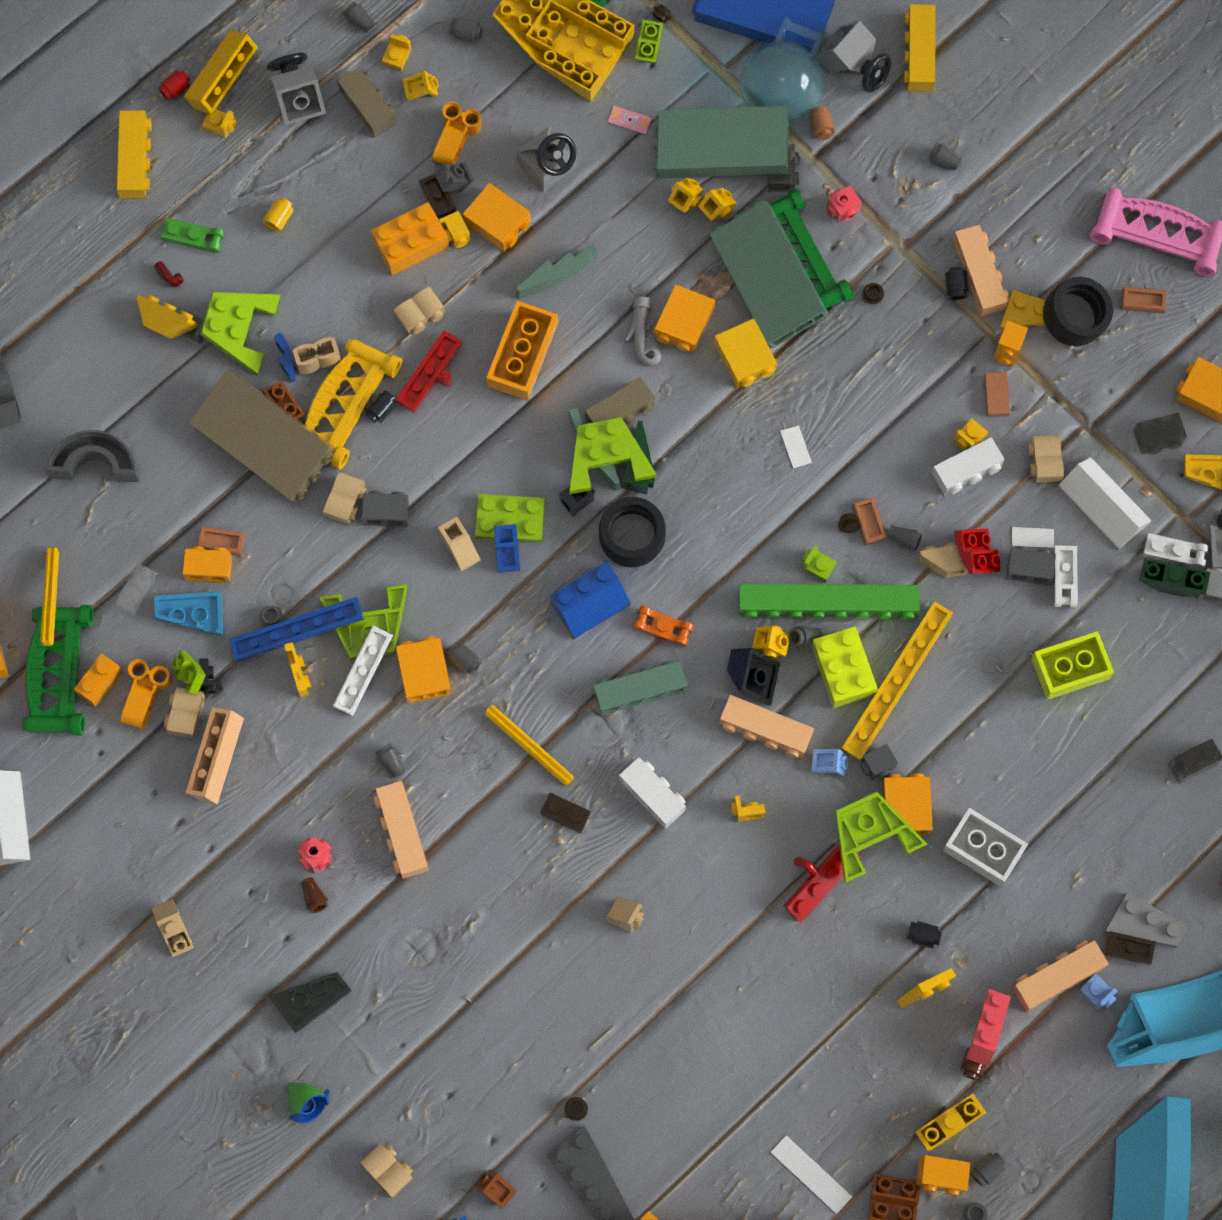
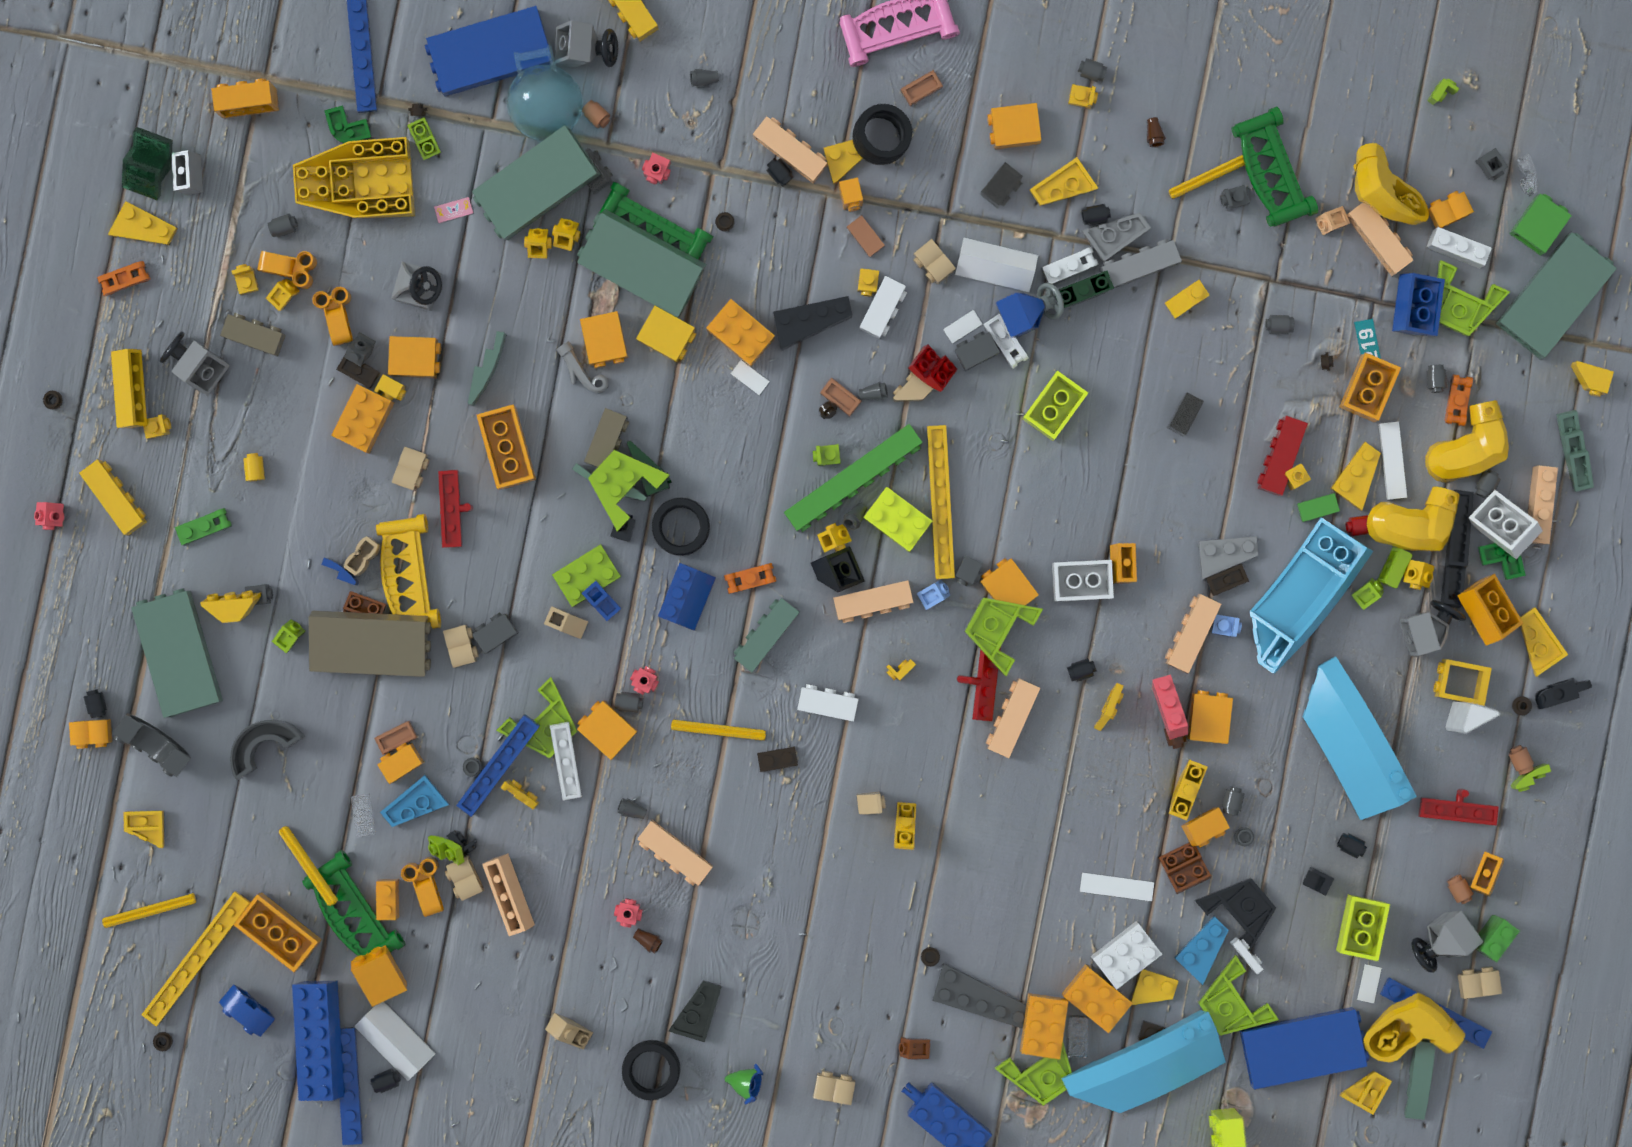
camera: 35 degrees left, 15 degrees up
dark red arm [154,261,184,287] -> none
red brick [158,70,190,101] -> none
lime wing [200,292,281,376] -> none
dark grey cone [343,2,375,32] -> none
black brick [365,390,397,423] -> none
none -> coral brick [34,502,64,530]
none -> dark brown plate [43,390,63,410]
none -> sand green brick [131,588,223,718]
none -> light orange piece [257,251,317,289]
none -> lime bracket [272,619,305,653]
none -> light orange brick [351,945,407,1007]
none -> black tyre [622,1040,680,1100]
none -> coral brick [630,666,659,695]
none -> light orange brick [706,299,775,367]
none -> black wedge [773,296,852,351]
none -> yellow slope [894,802,916,850]
none -> light nougat brick [985,678,1040,758]
none -> blue piece [996,283,1064,338]
none -> light orange brick [1110,543,1137,584]
none -> light orange brick [1187,690,1233,744]

